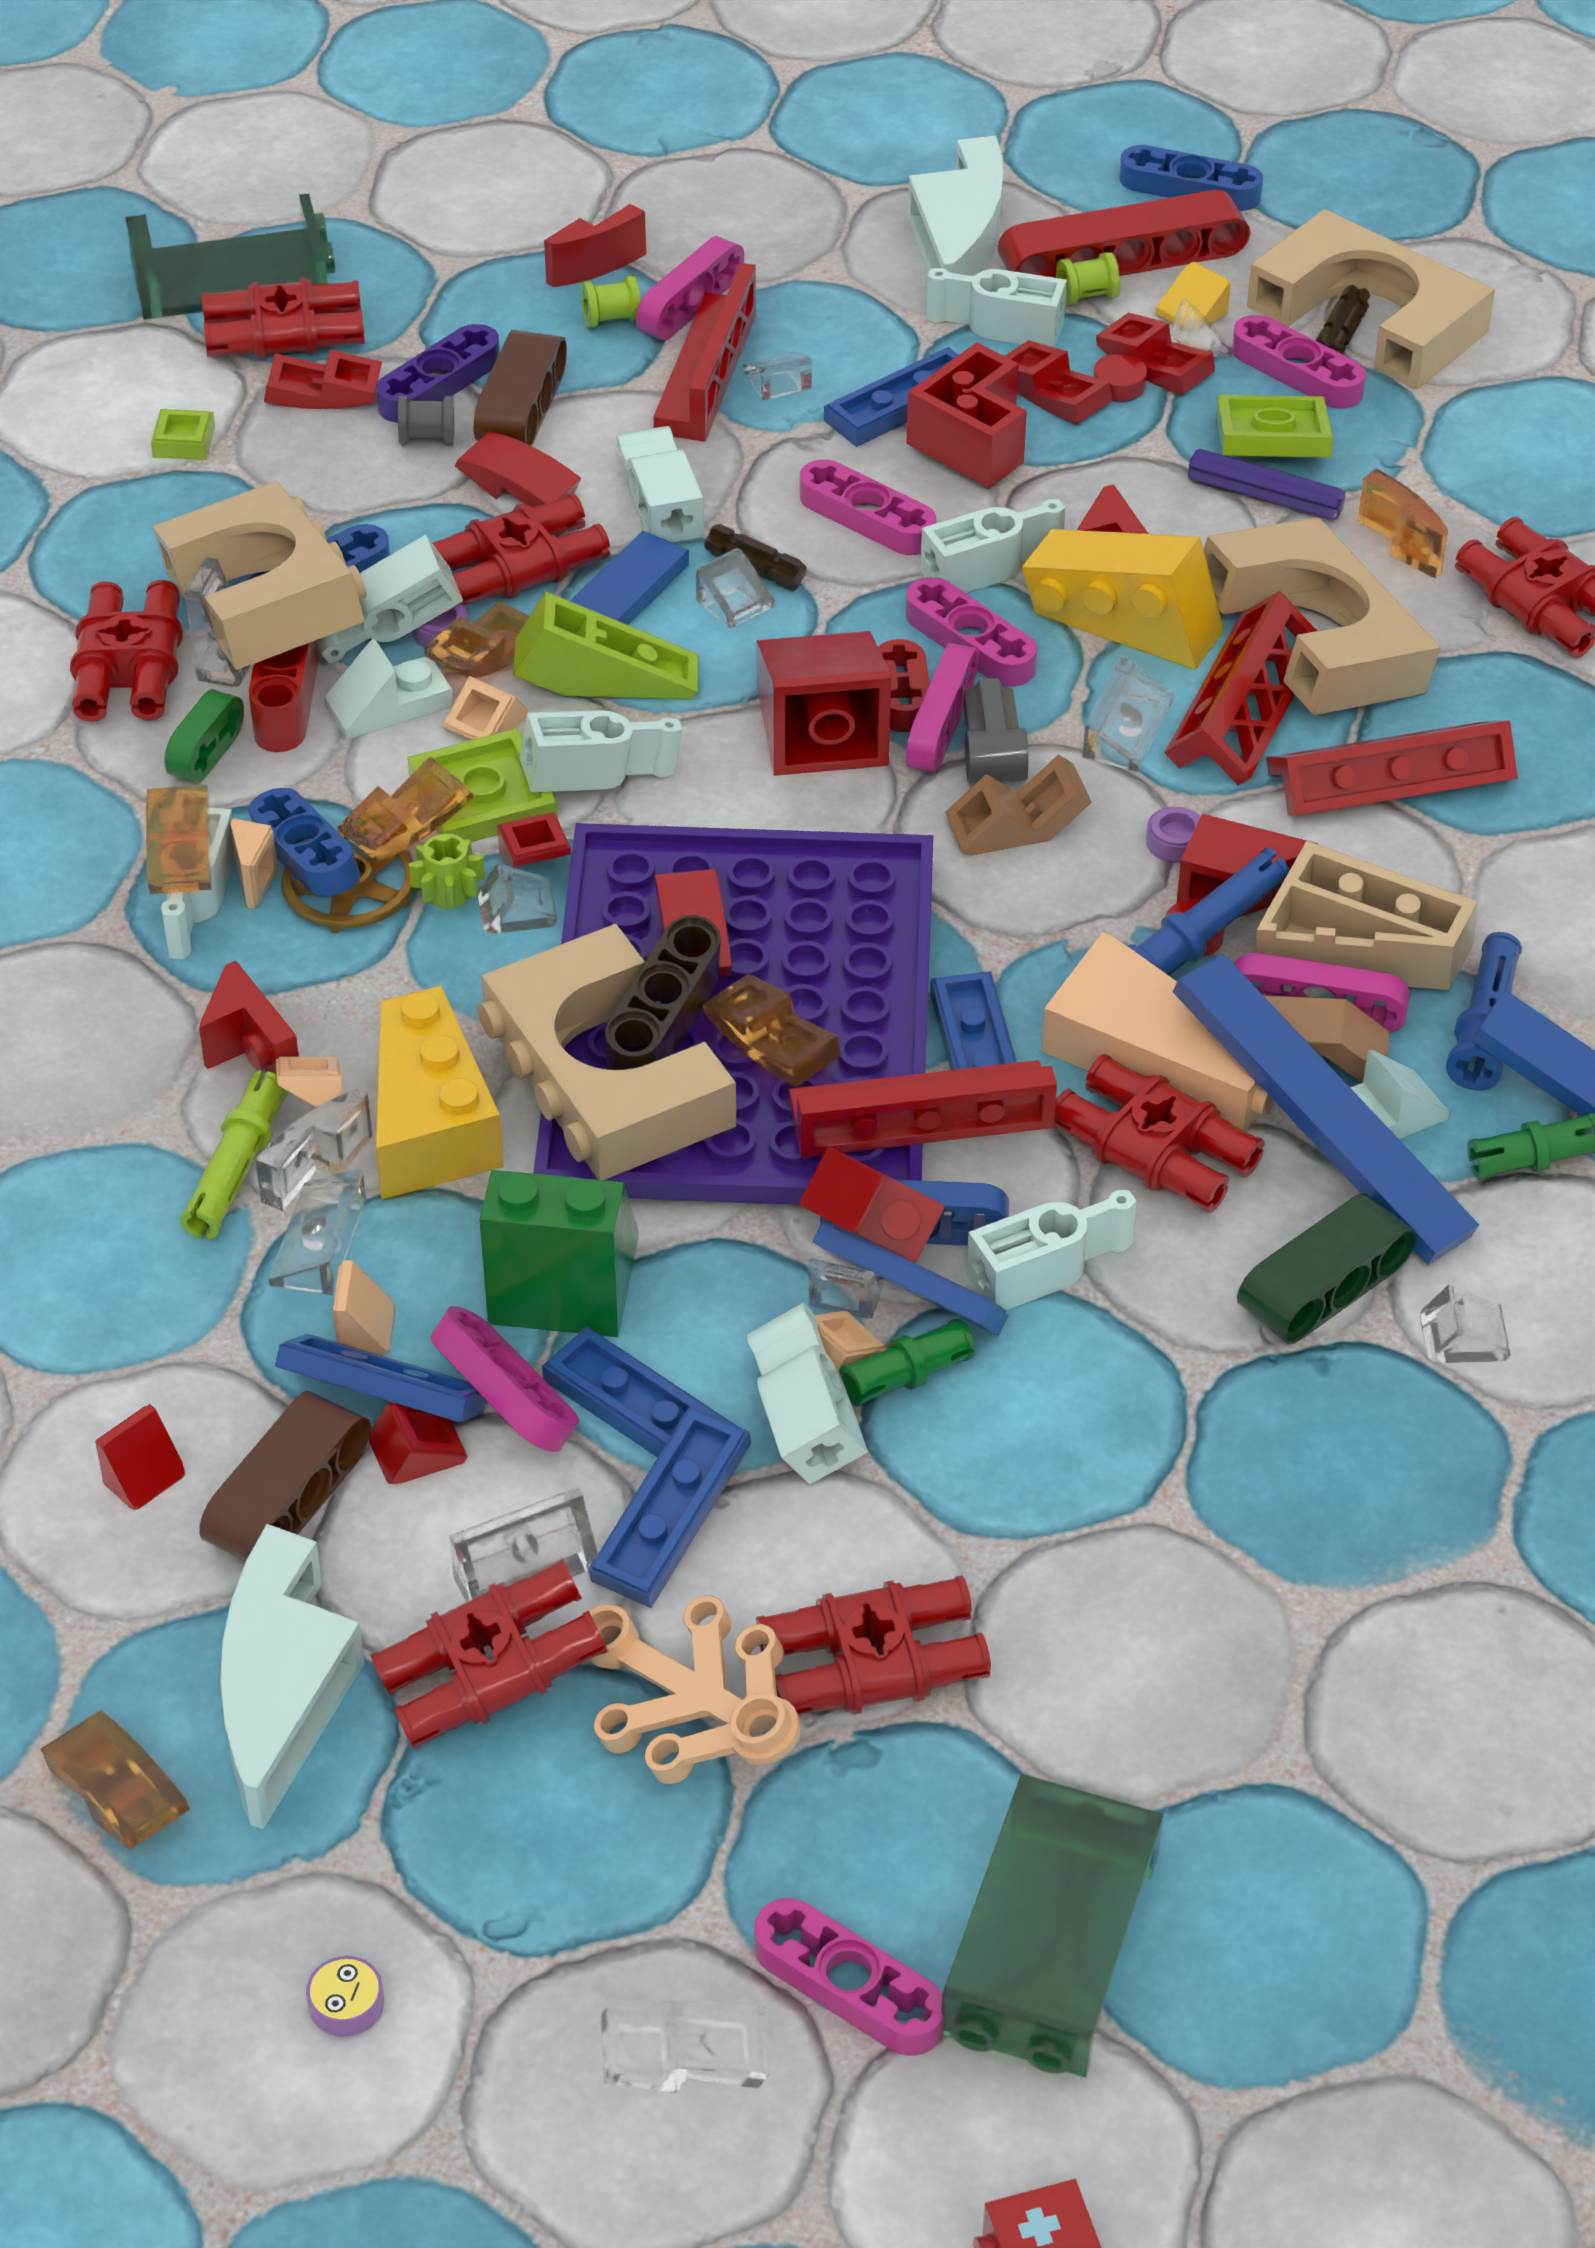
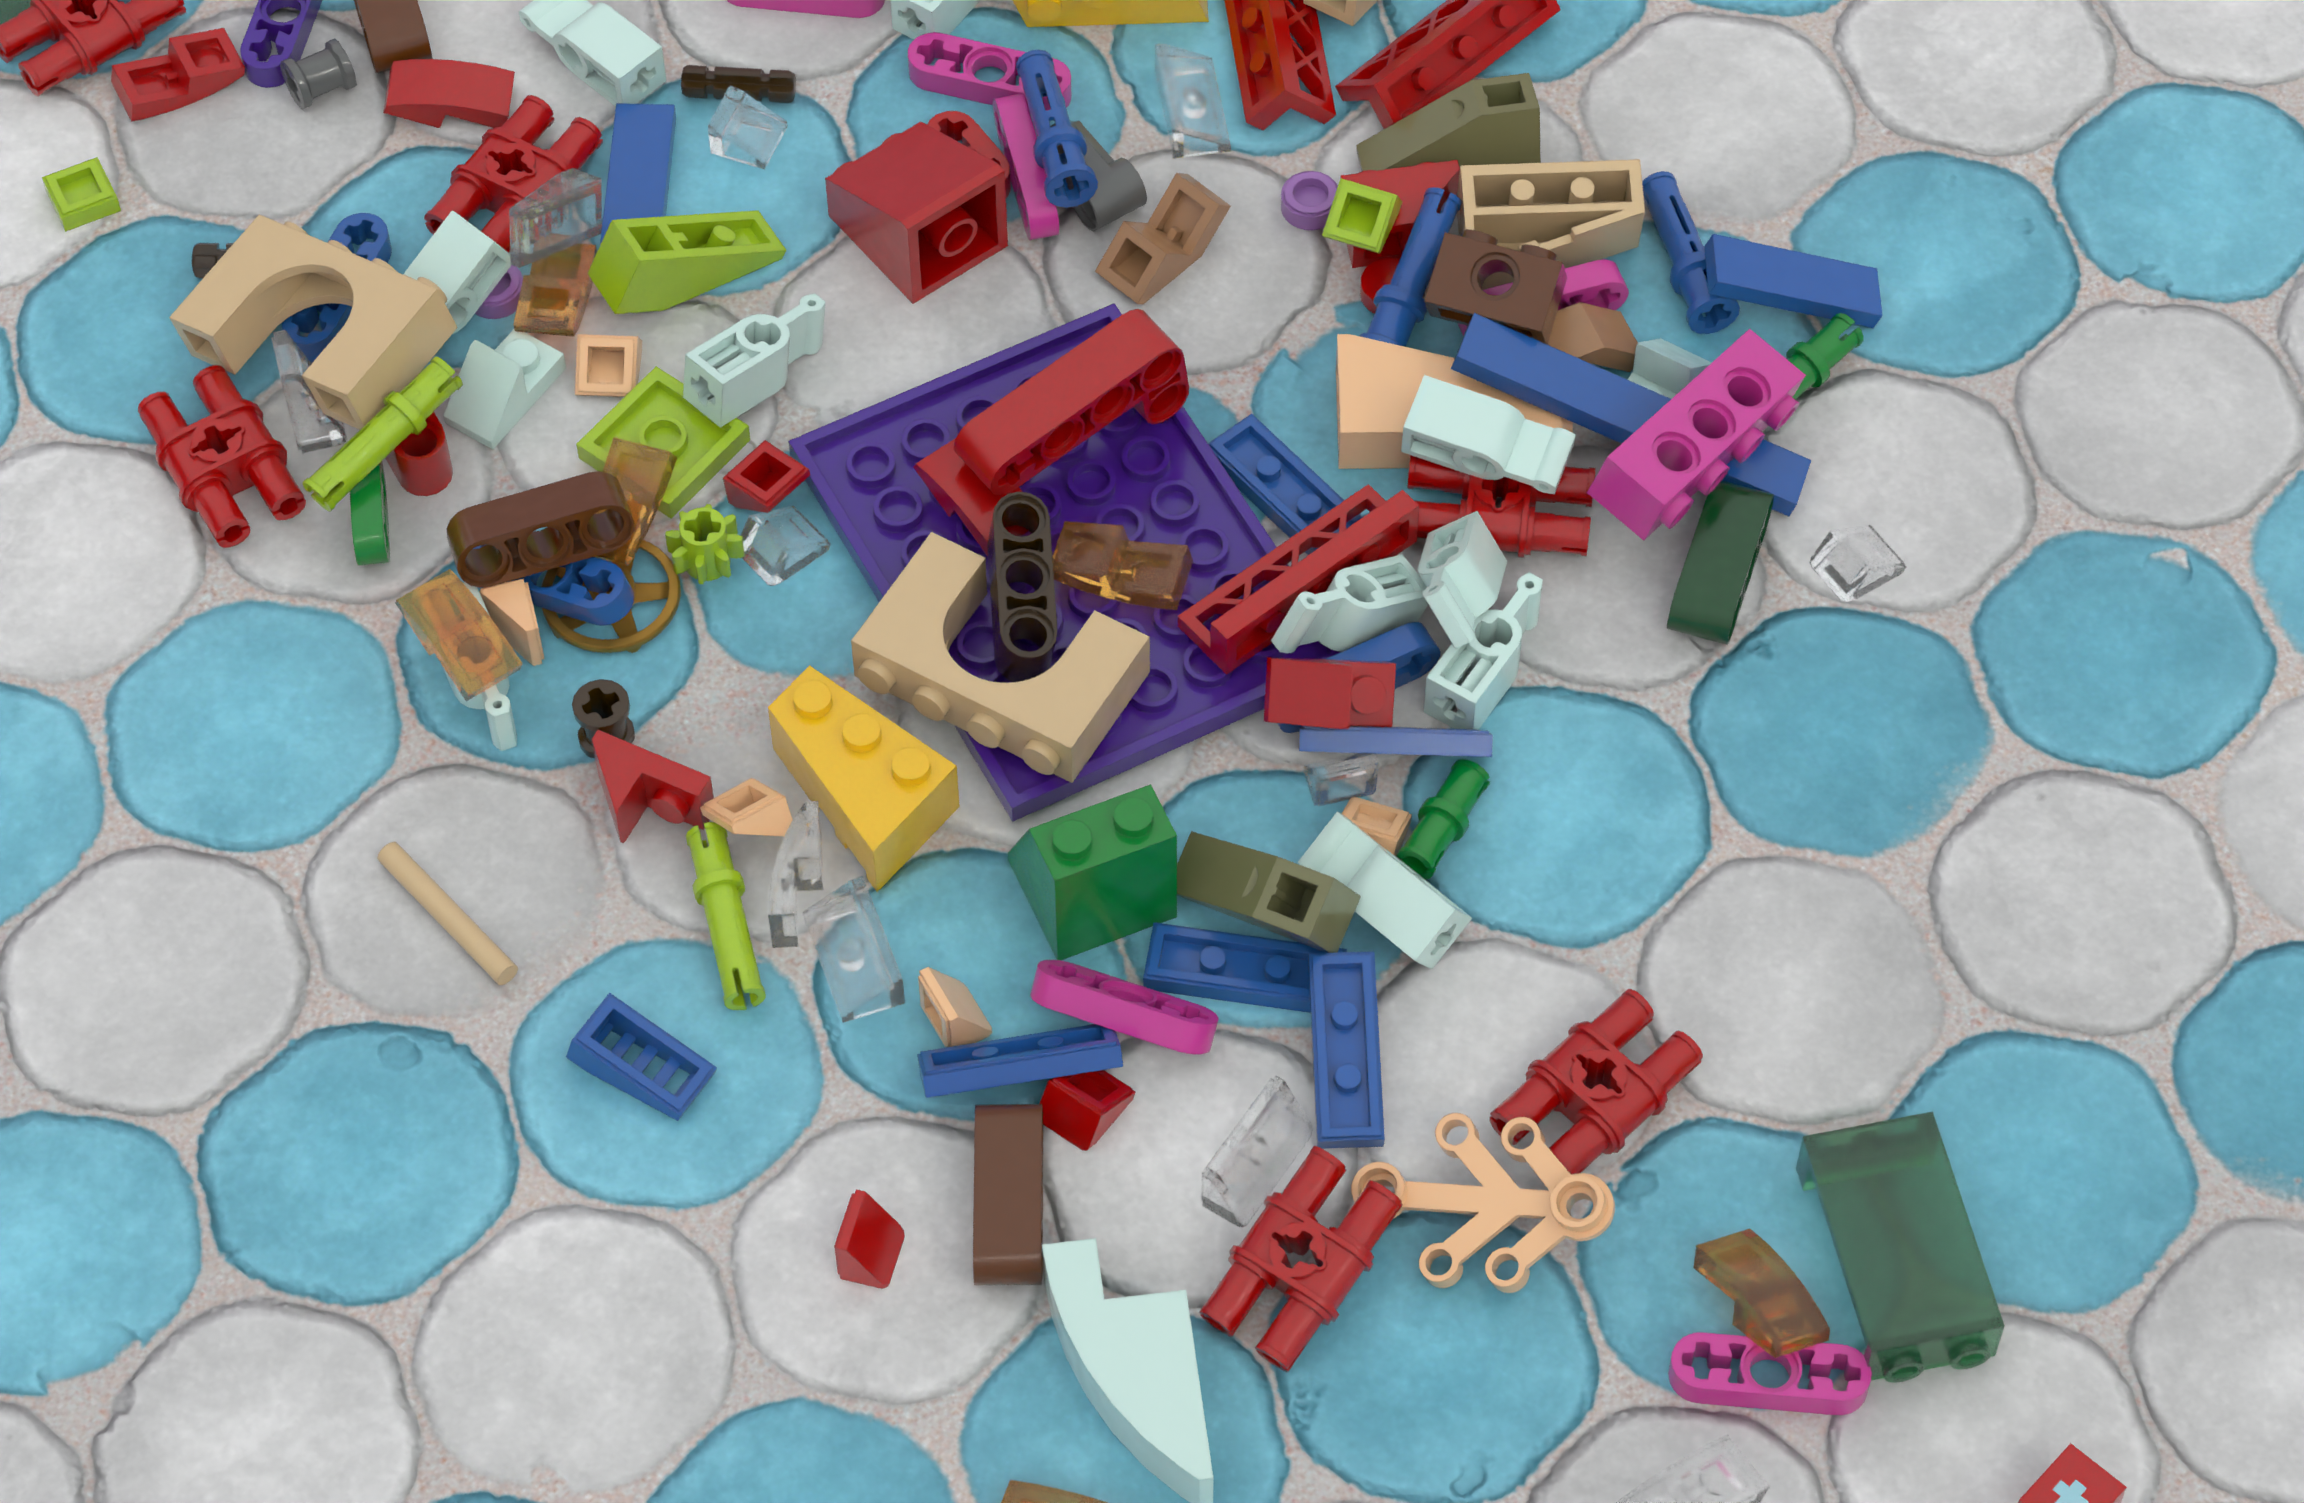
camera: 30 degrees left, 10 degrees up
none -> lime pin [302,357,463,512]
none -> tan bar [377,842,518,985]
none -> reddish brown beam [446,471,634,588]
none -> clear slope [509,168,602,268]
none -> blue slope [566,993,717,1121]
none -> dark brown bush [572,679,635,758]
none -> red beam [954,309,1189,496]
none -> blue pin [1016,49,1098,208]
none -> olive slope [1177,831,1361,953]
none -> light aqua piece [1271,554,1428,653]
none -> lime slope [1322,178,1403,254]
none -> olive slope [1356,73,1541,174]
none -> light aqua piece [1401,375,1576,494]
none -> light aqua piece [1418,511,1507,649]
none -> reddish brown brick [1424,229,1567,344]
none -> dark pink brick [1587,329,1806,541]
none -> clear orange slope [1693,1228,1830,1358]

